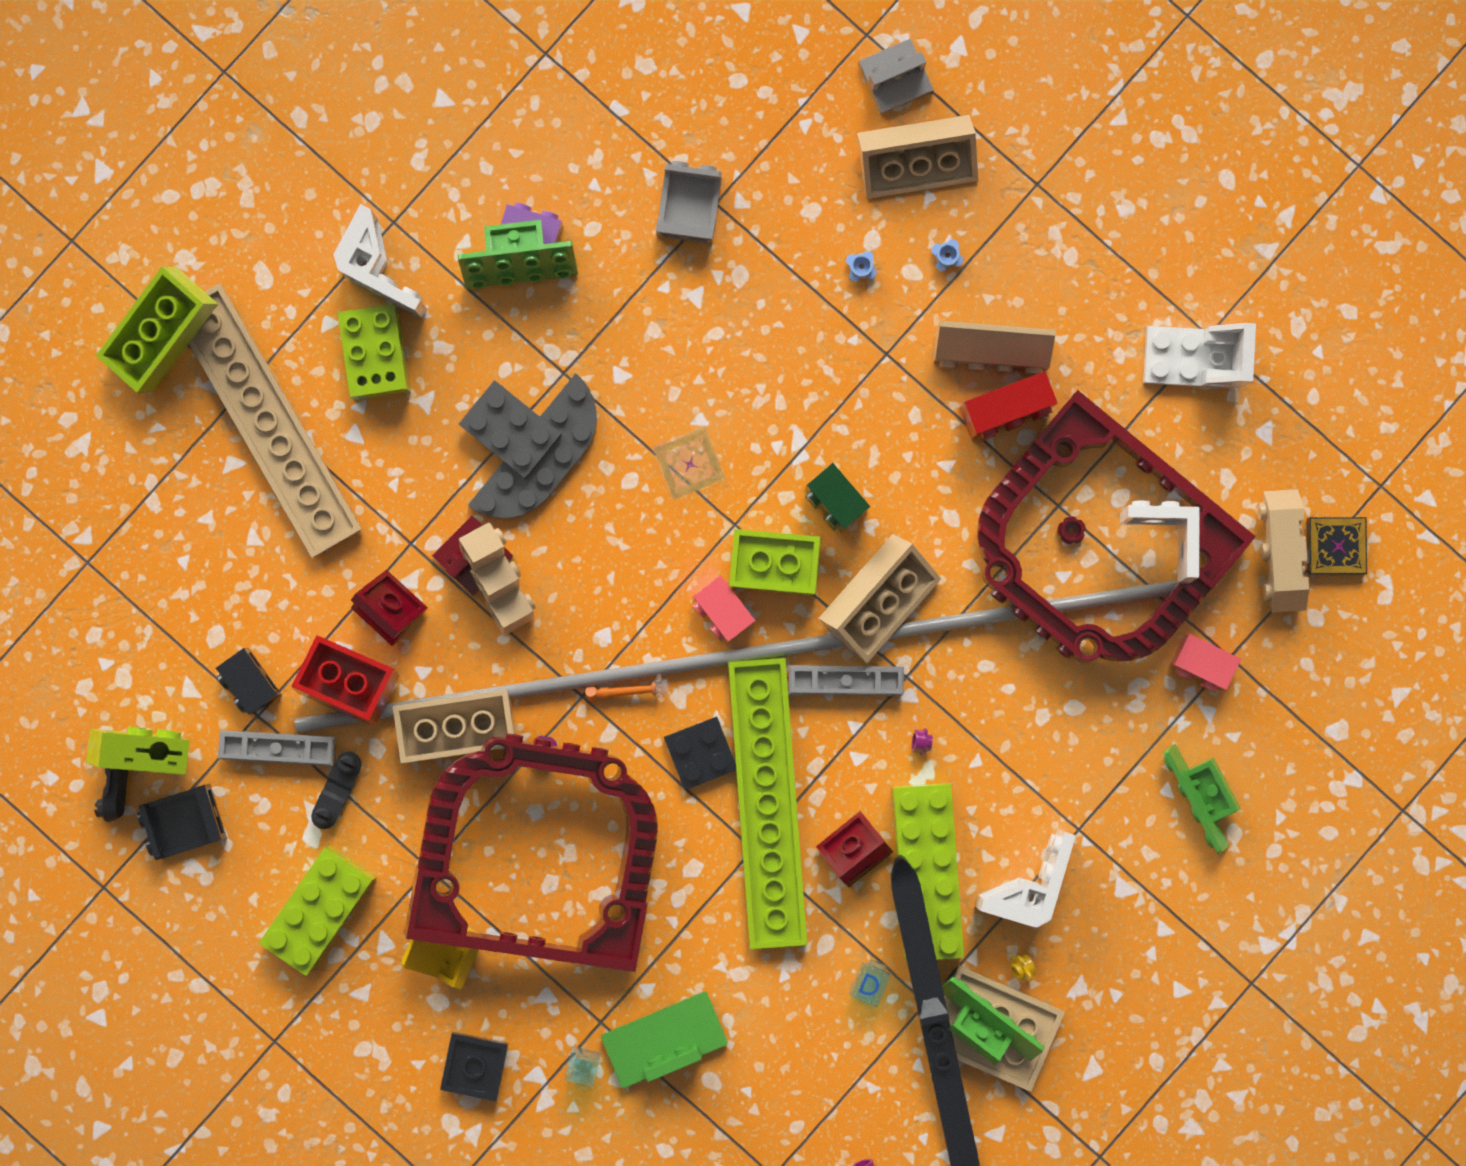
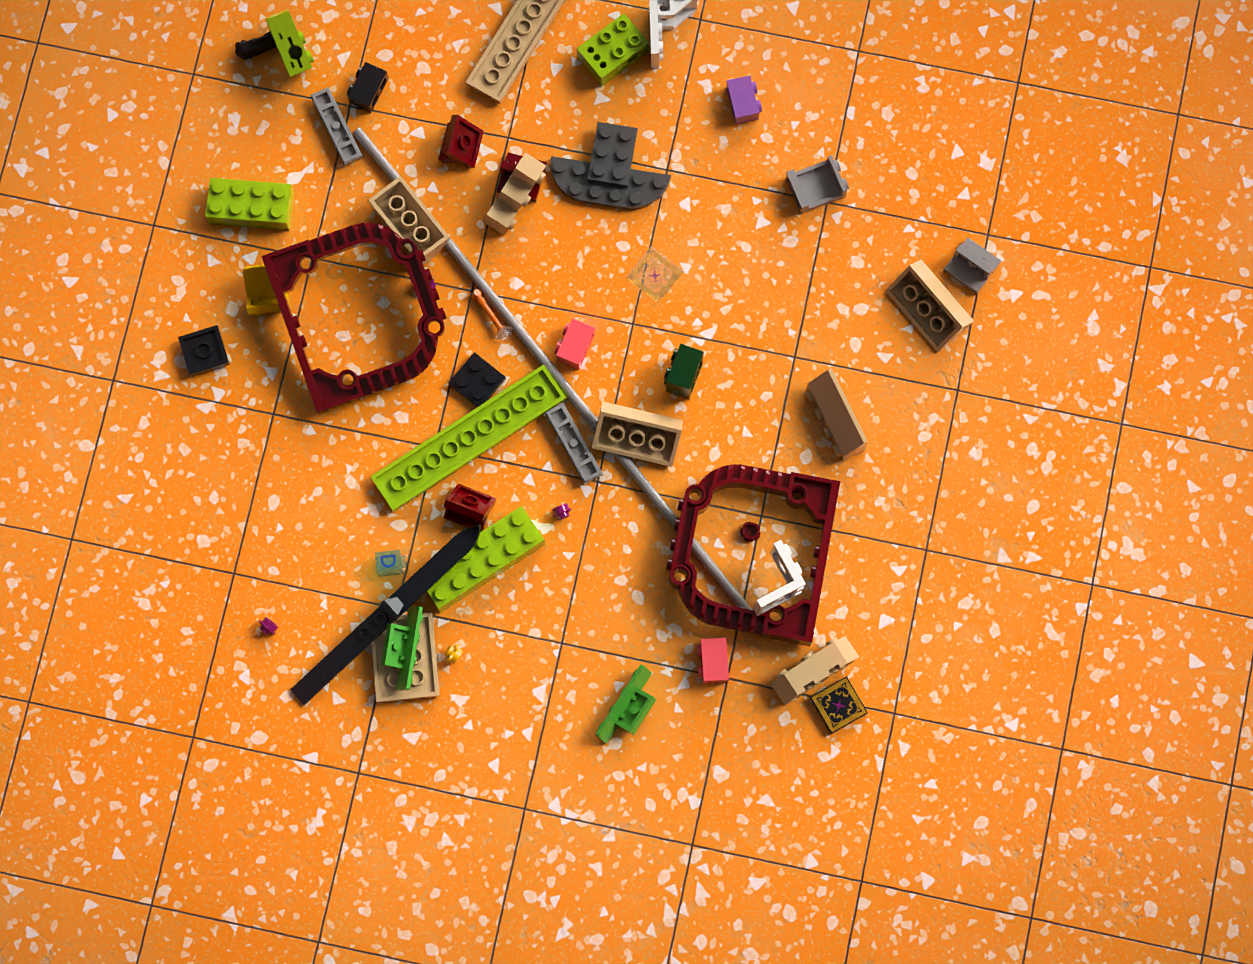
camera: 65 degrees right, 10 degrees down
black panel [137,784,227,860] -> none
red brick [291,635,400,728] -> none
black piece [311,751,362,829] -> none
bright green bracket [458,220,578,289] -> none
clear light blue brick [565,1046,601,1086] -> none
bright green bracket [601,991,728,1088] -> none
lime piece [729,529,822,596] -> none
light blue plate [846,251,877,282] -> none
light blue plate [931,239,963,271] -> none
red brick [959,371,1058,442] -> none
white bracket [975,829,1076,928] -> none
white bracket [1143,323,1256,389] -> none

